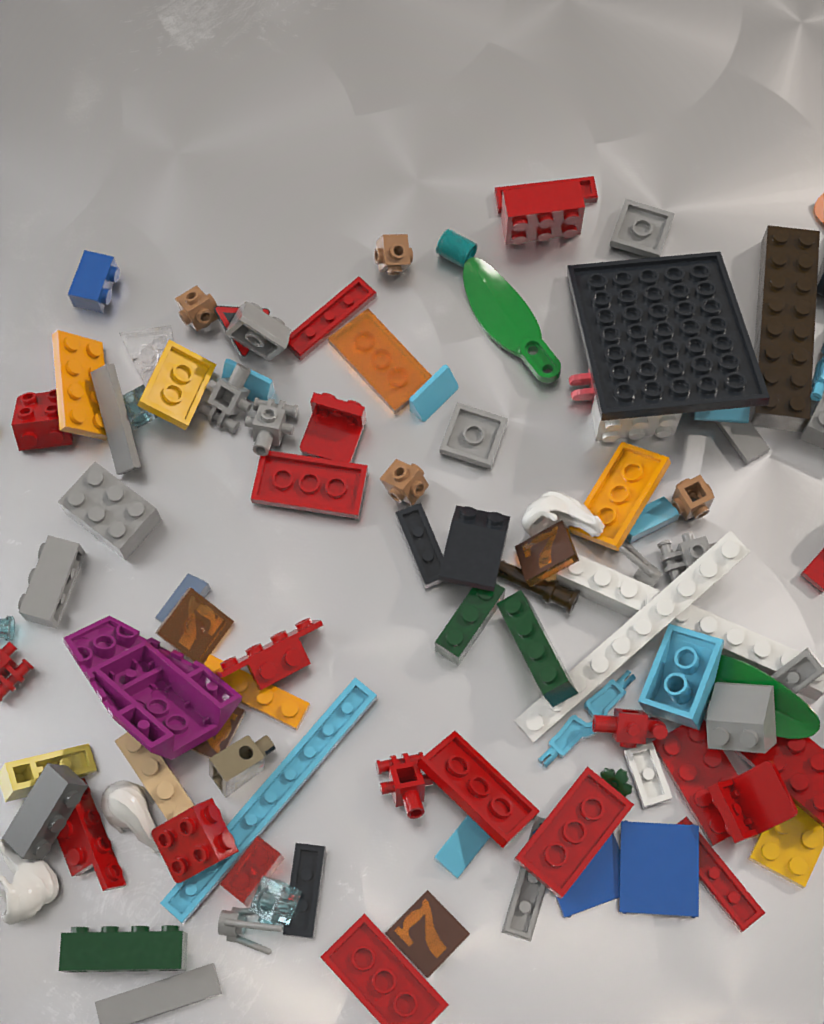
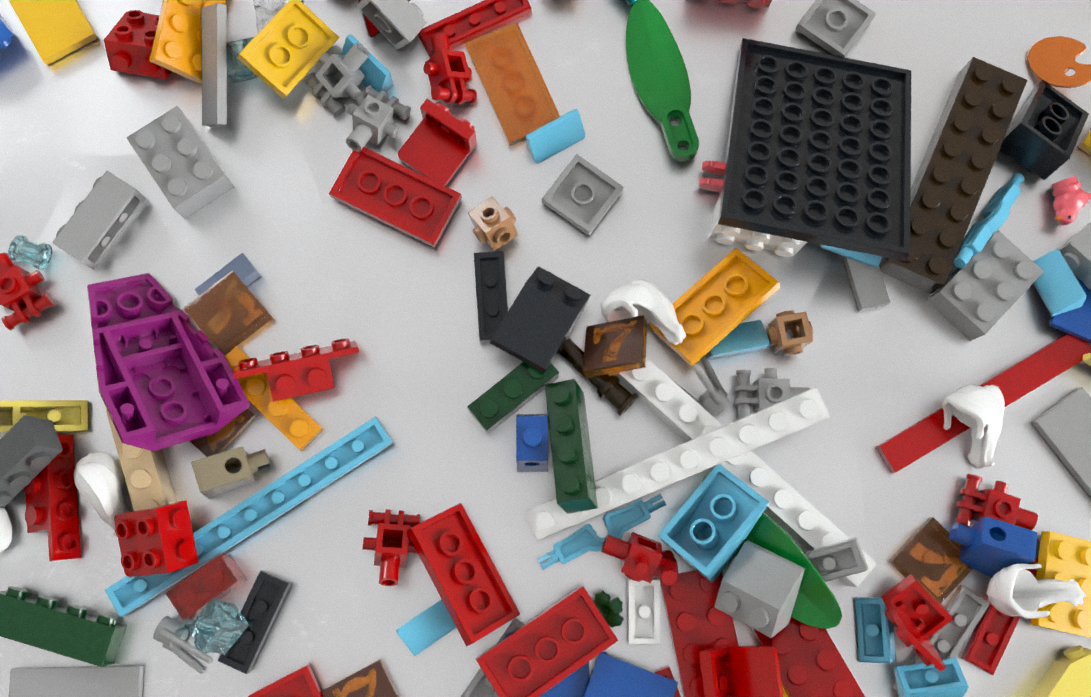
camera: 10 degrees right, 10 degrees up
none -> red piece [423,33,477,104]
none -> blue torso [516,414,548,472]

